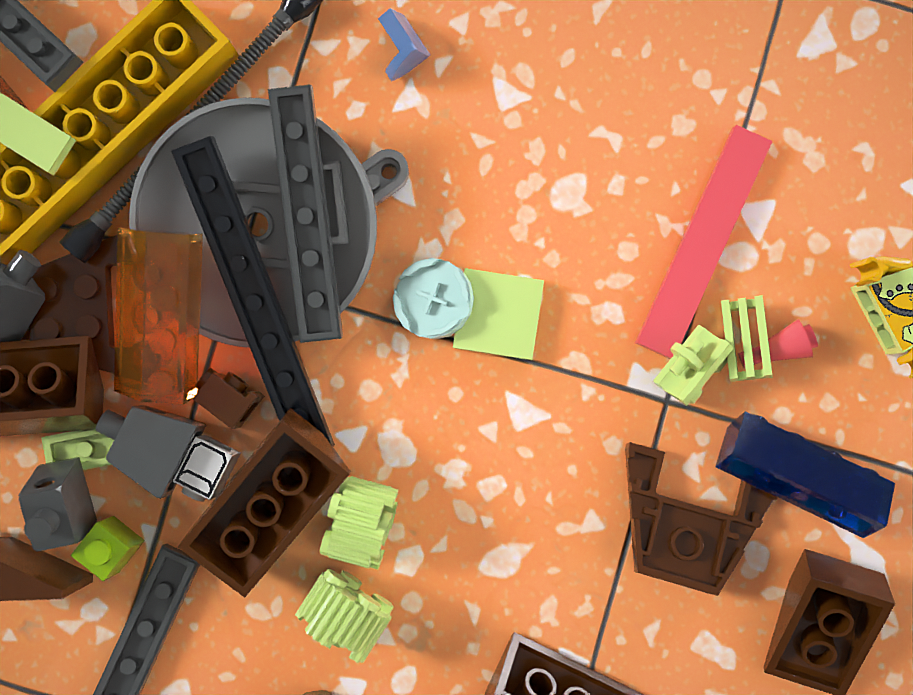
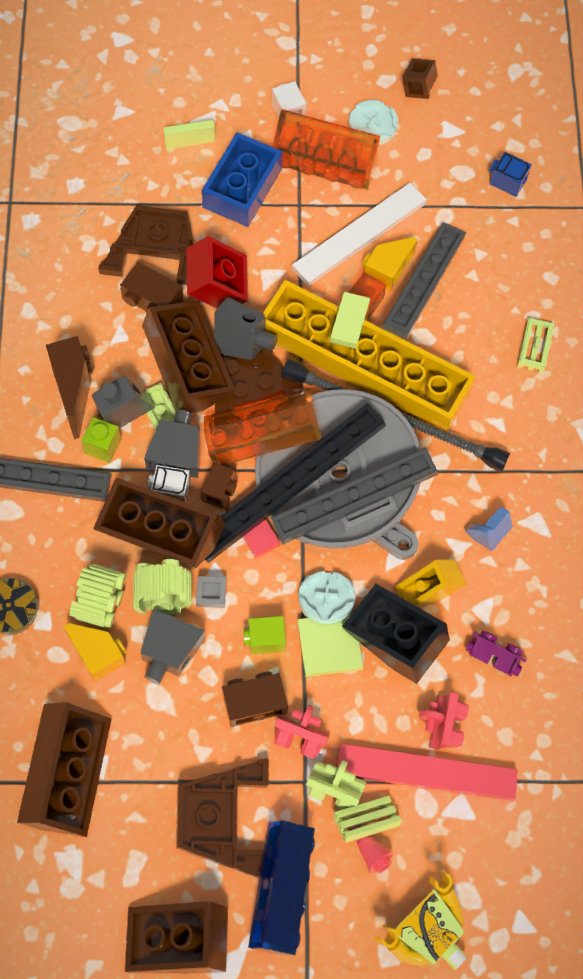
camera: 70 degrees right, 20 degrees down
none -> yellow slope [64,623,127,682]
none -> dark grey torso [140,609,205,685]
none -> light grey plate [196,576,227,608]
none -> reddish brown brick [222,671,288,728]
none -> coral tile [243,520,280,559]
none -> lime brick [243,616,286,655]
none -> coral hips [274,705,330,759]
none -> black slope [342,584,450,684]
none -> yellow slope [395,560,466,608]
none -> coral hips [418,692,469,750]
none -> magenta hinge [466,630,527,677]

